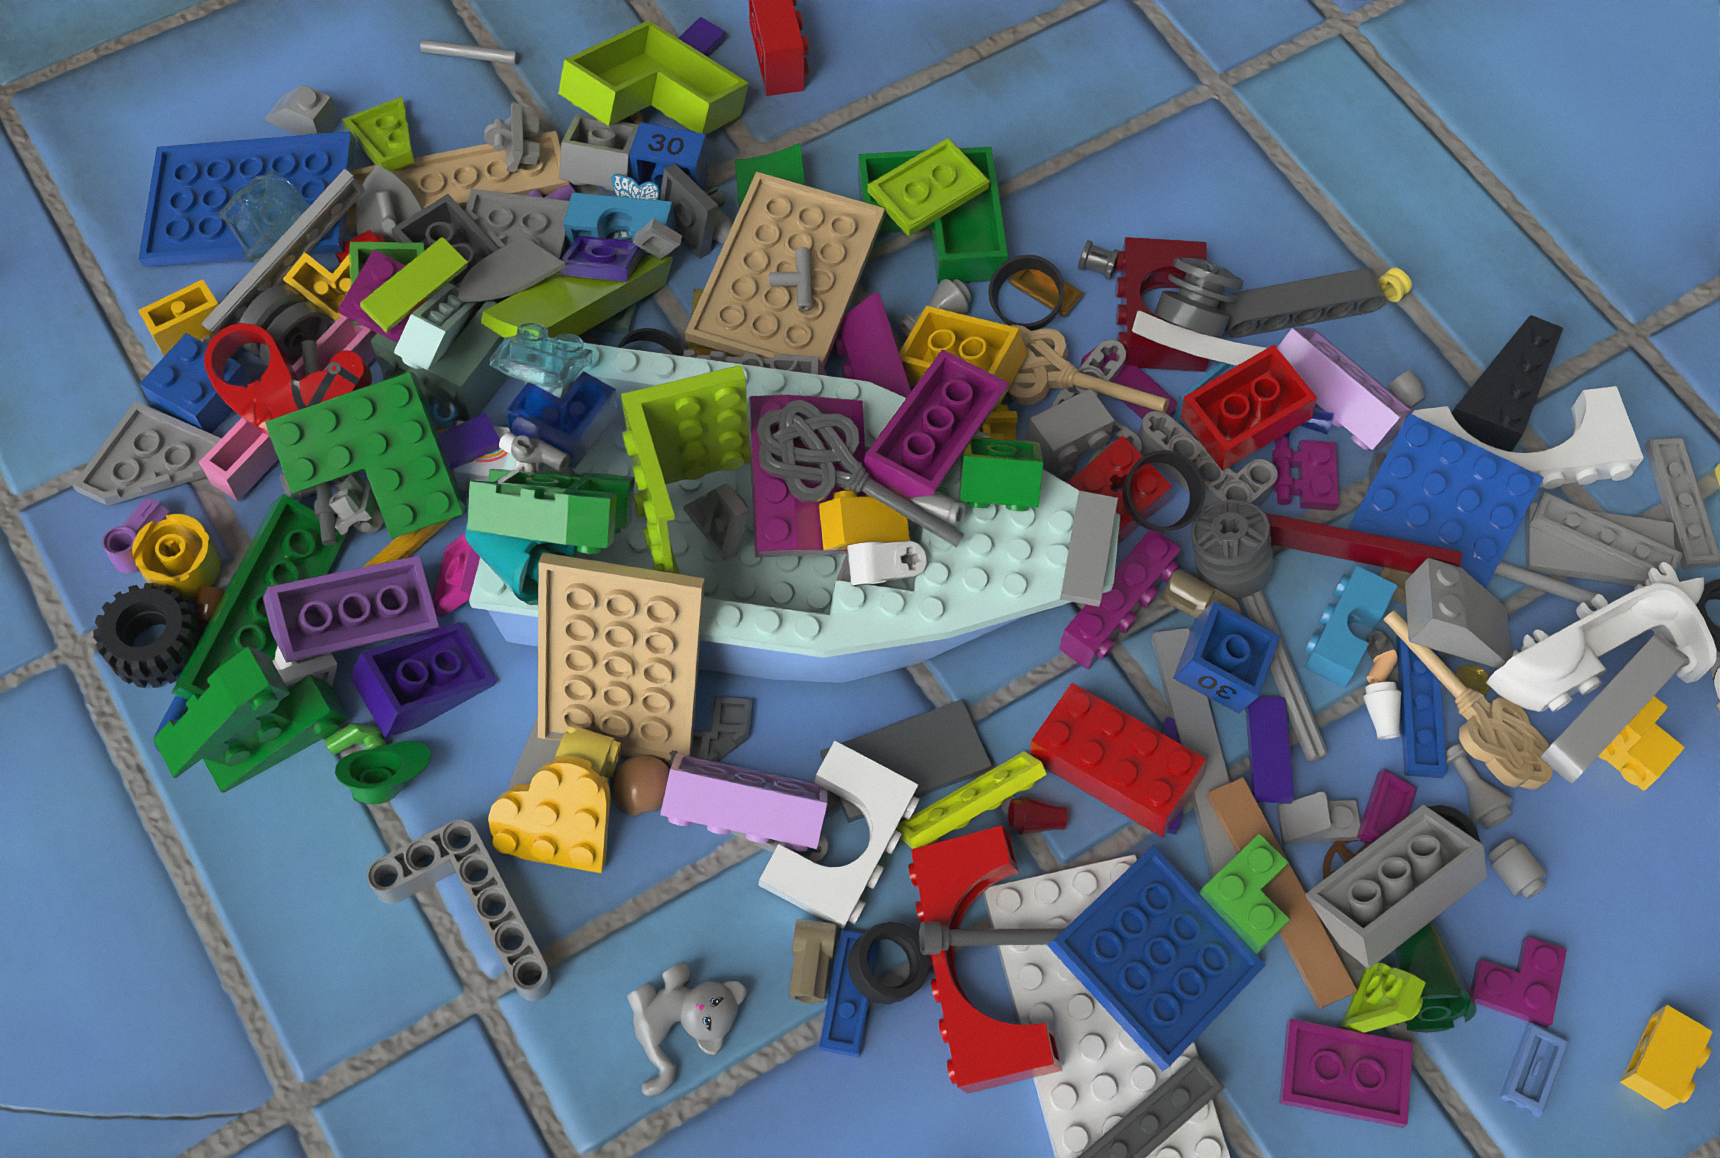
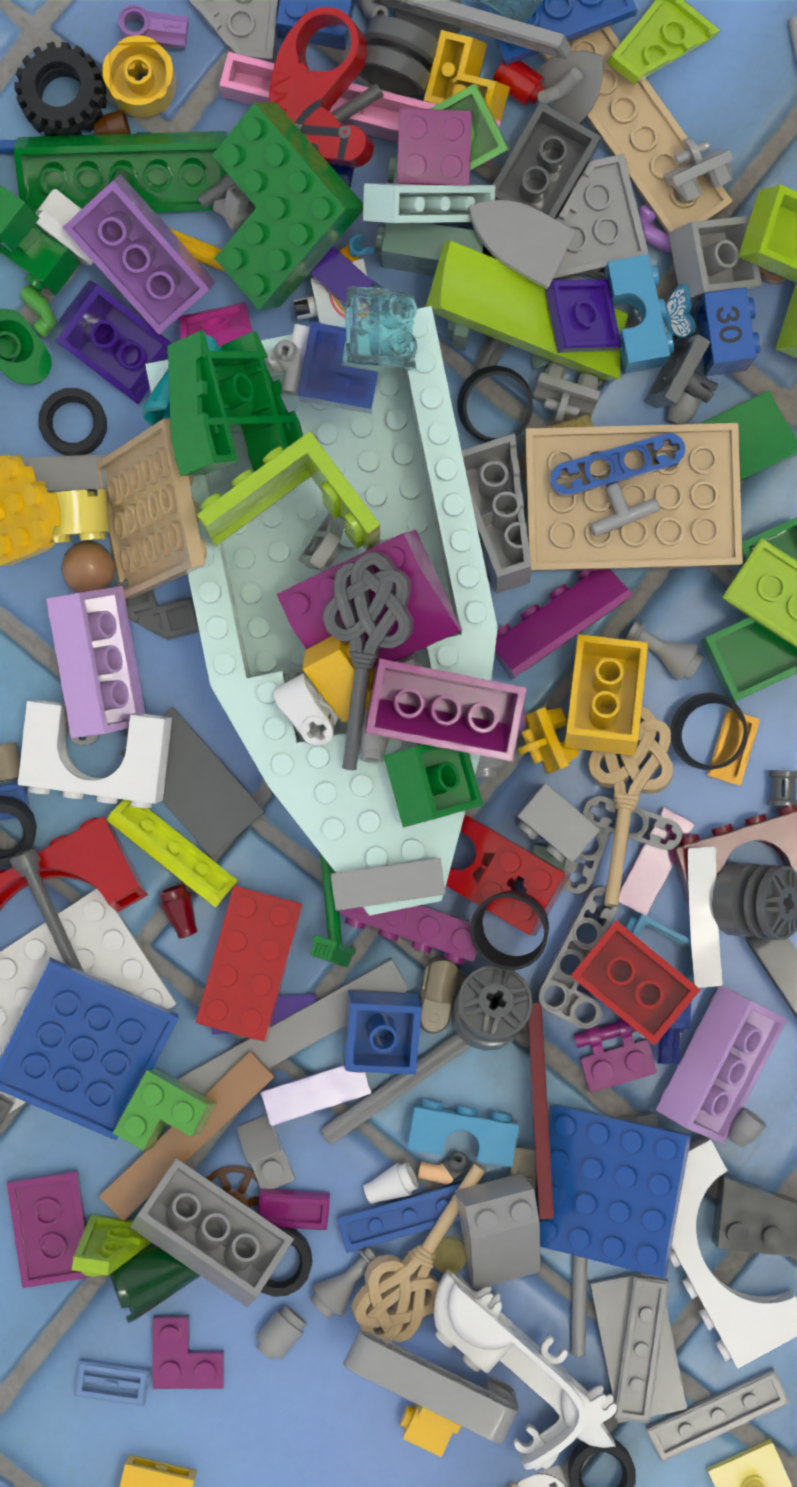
camera: 75 degrees right, 25 degrees up
lime tile [360,237,468,333] -> none
light grey tile [633,219,682,259] -> none
none -> black tyre [39,388,107,456]
none -> green piece [310,853,356,968]
none -> light grey hips [533,362,601,423]
none -> blue beam [549,433,686,497]

